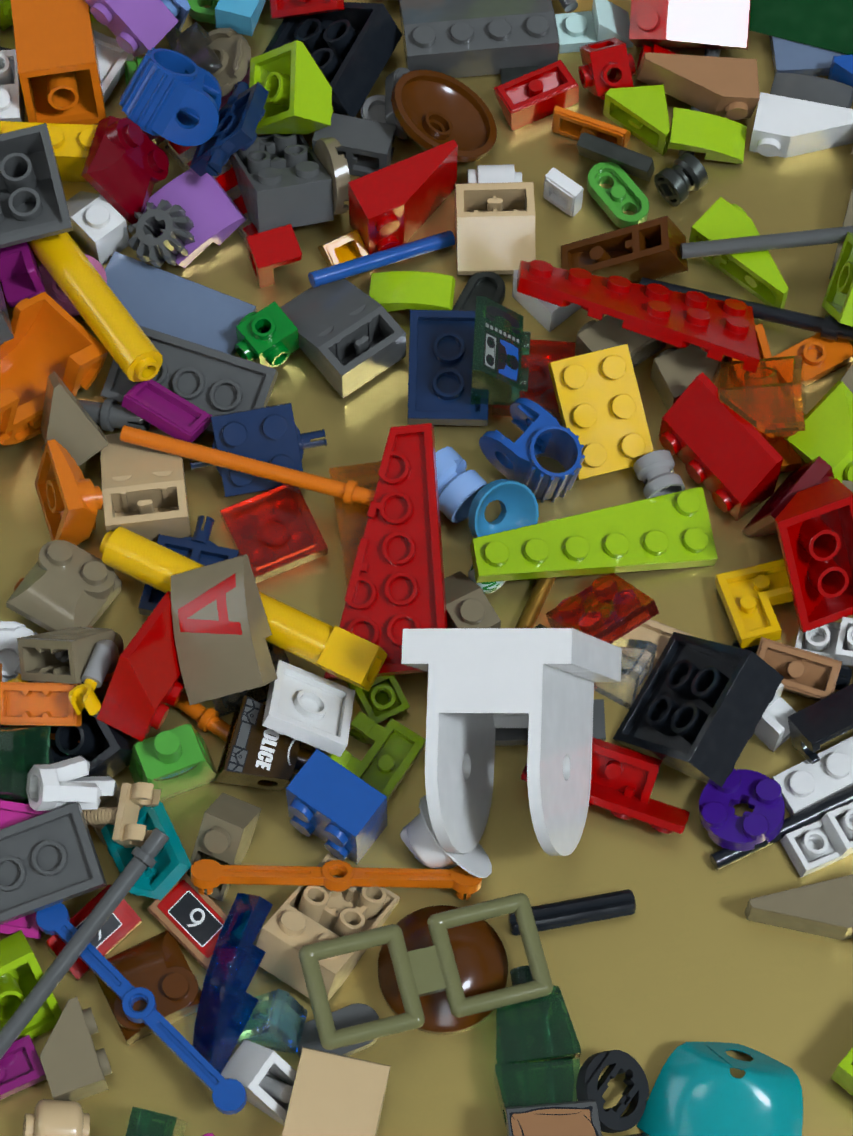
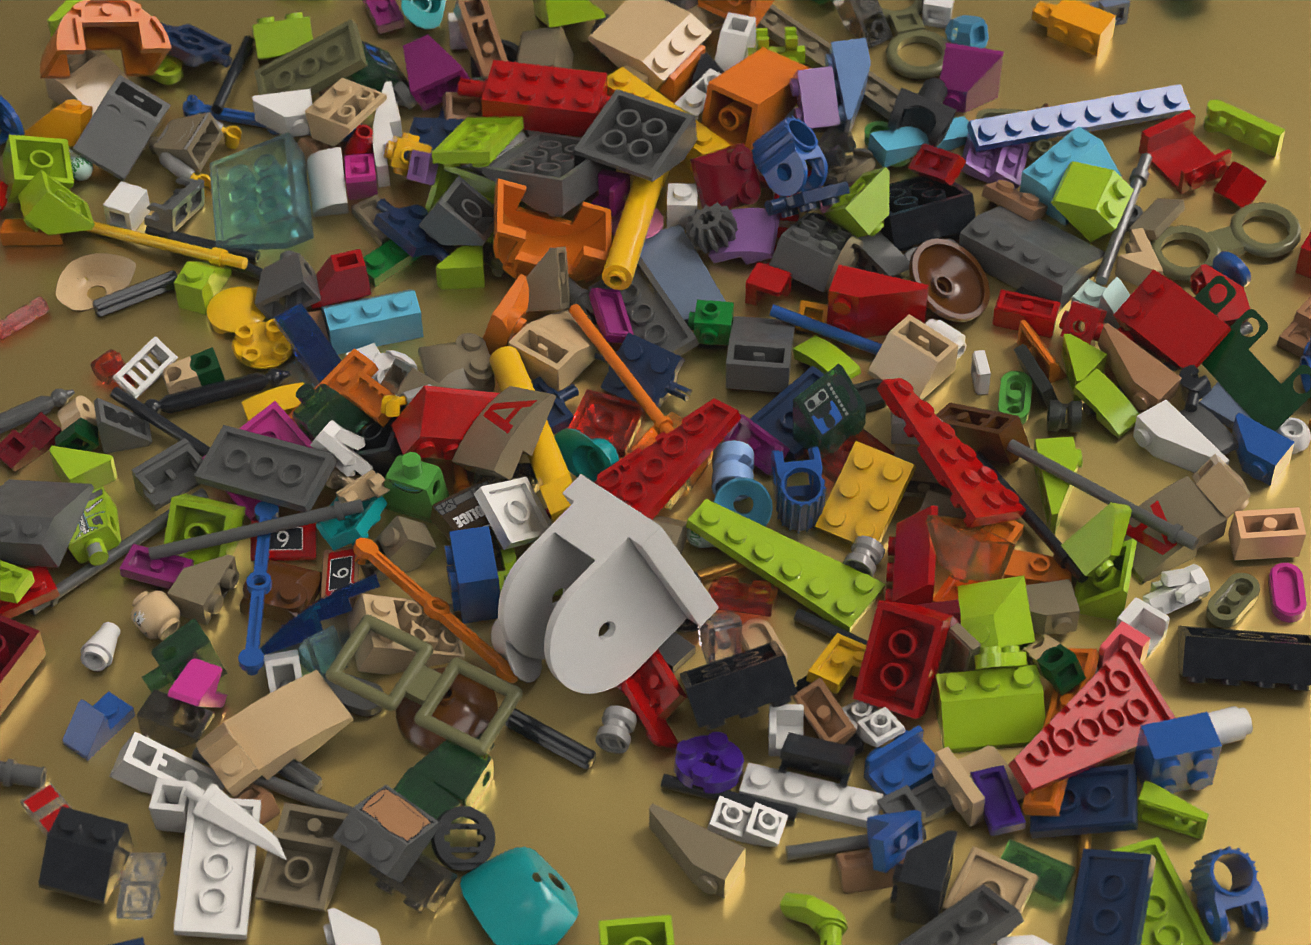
camera: 45 degrees right, 15 degrees down
none -> teal piece [554,428,619,482]
none -> light grey wheel [595,705,637,754]
none -> magenta plate [722,414,790,475]
none -> black bar [794,608,867,645]
none -> black piece [1179,365,1212,412]

